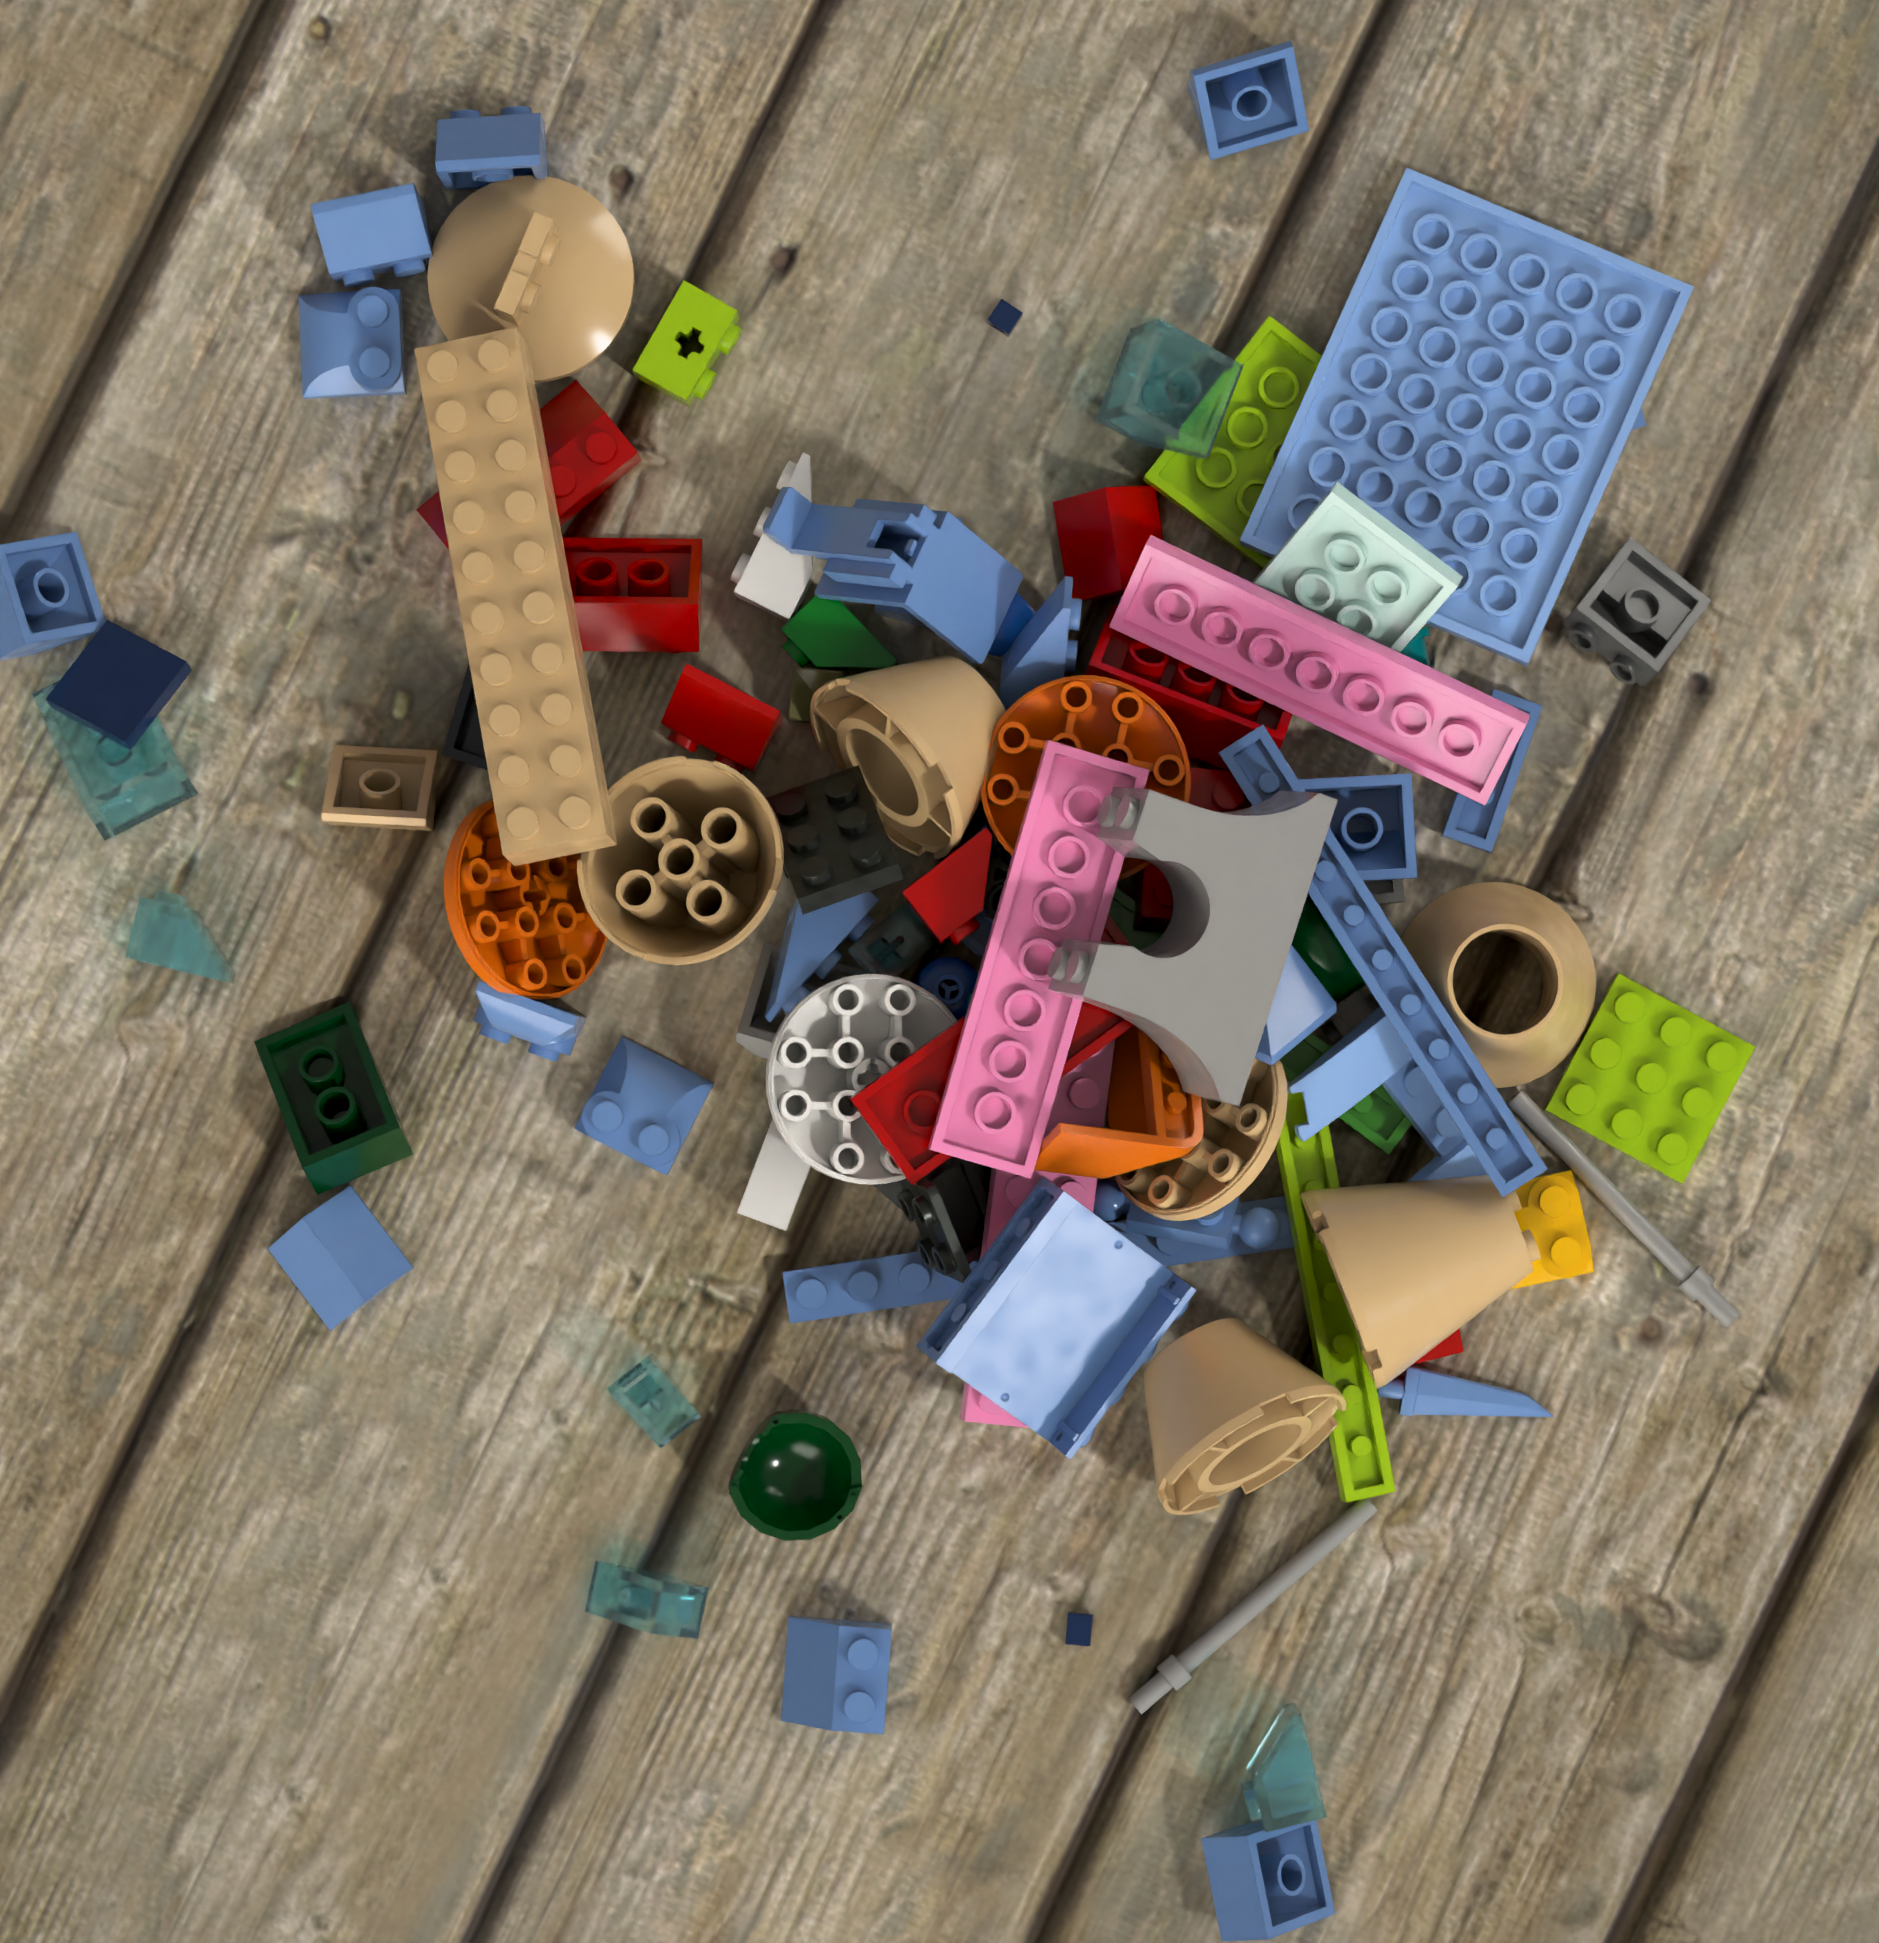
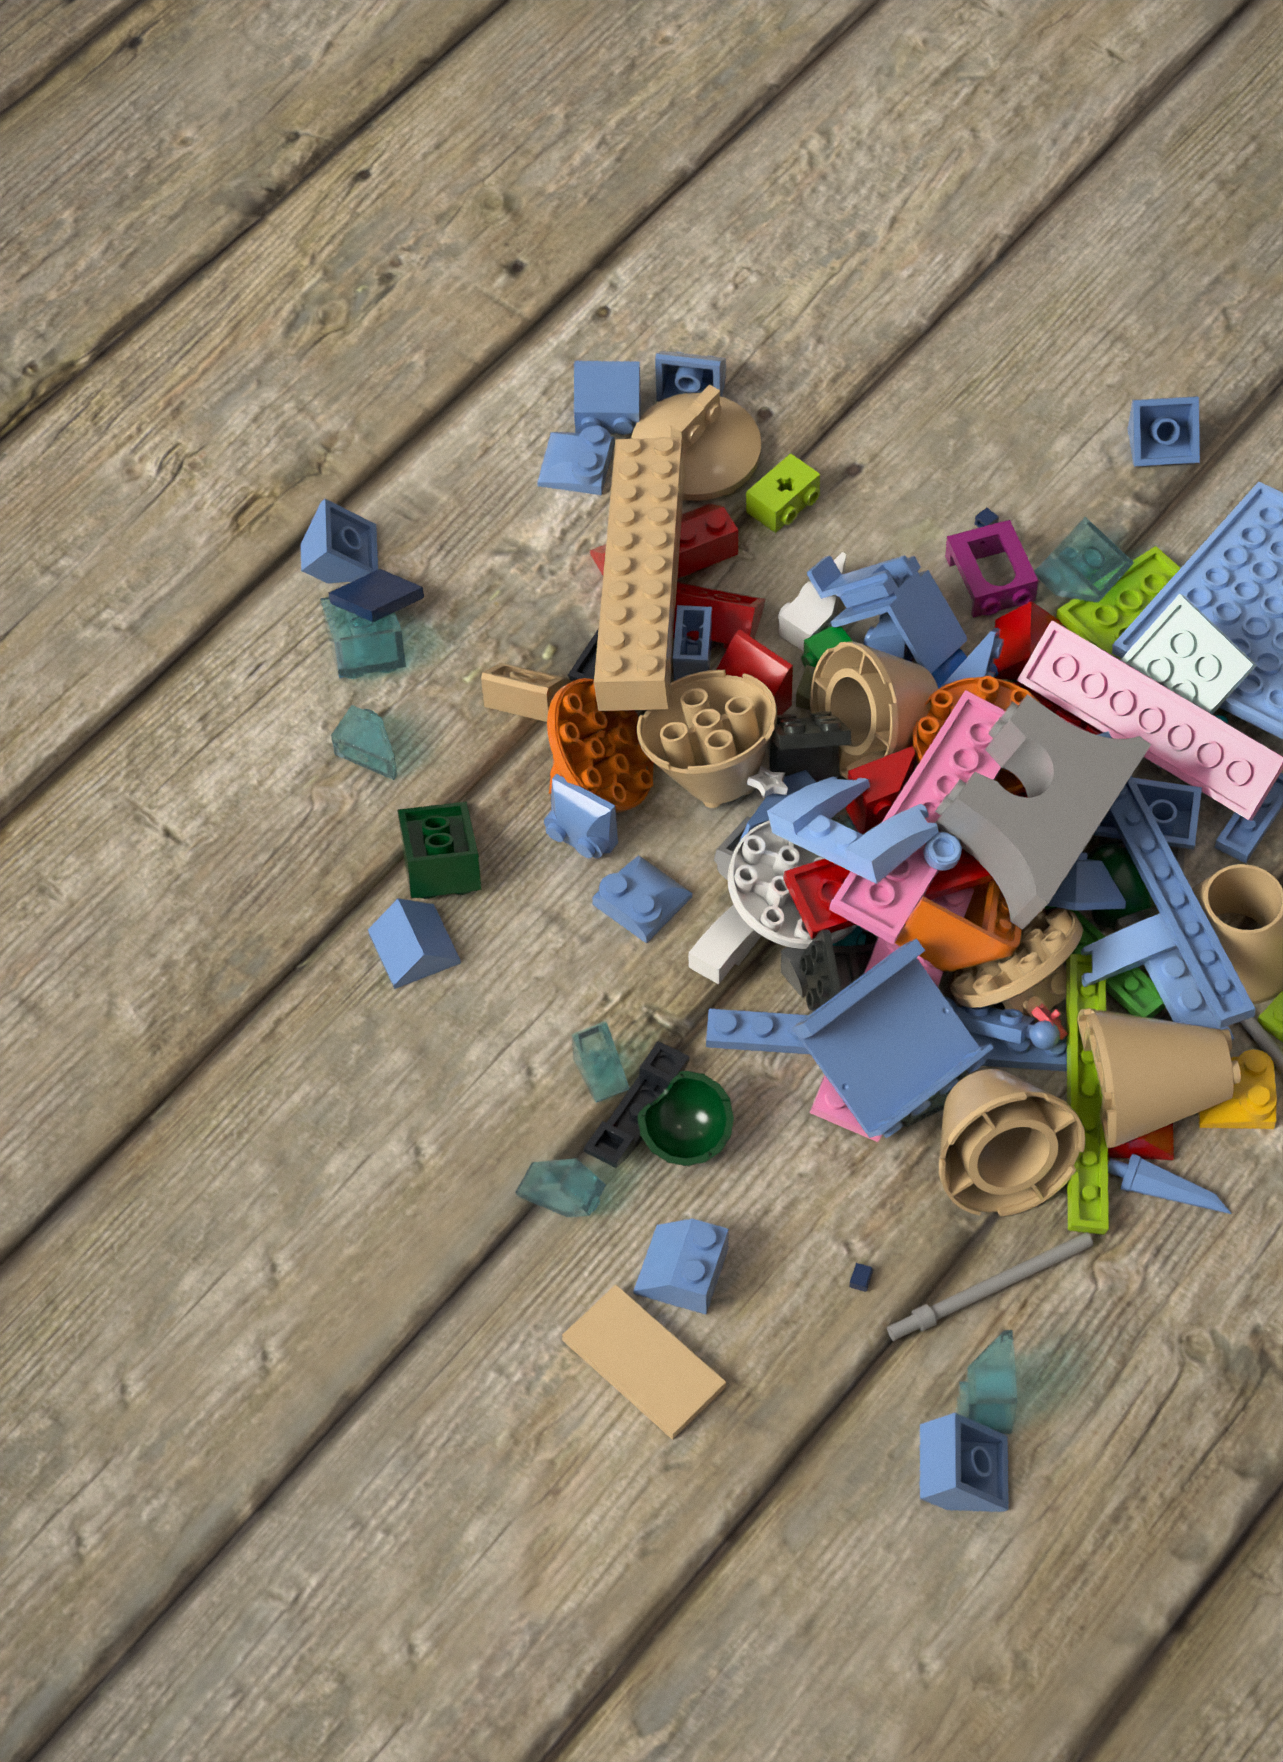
camera: 15 degrees right, 30 degrees down
none -> tan tile [562,1284,726,1440]
none -> black slope [584,1041,690,1168]
none -> medium blue torso [673,605,712,681]
none -> white piece [747,766,788,798]
none -> light blue wedge [767,777,938,884]
none -> light blue tile [923,832,962,871]
none -> magenta panel [945,520,1038,618]
none -> coral piece [1031,1003,1068,1040]

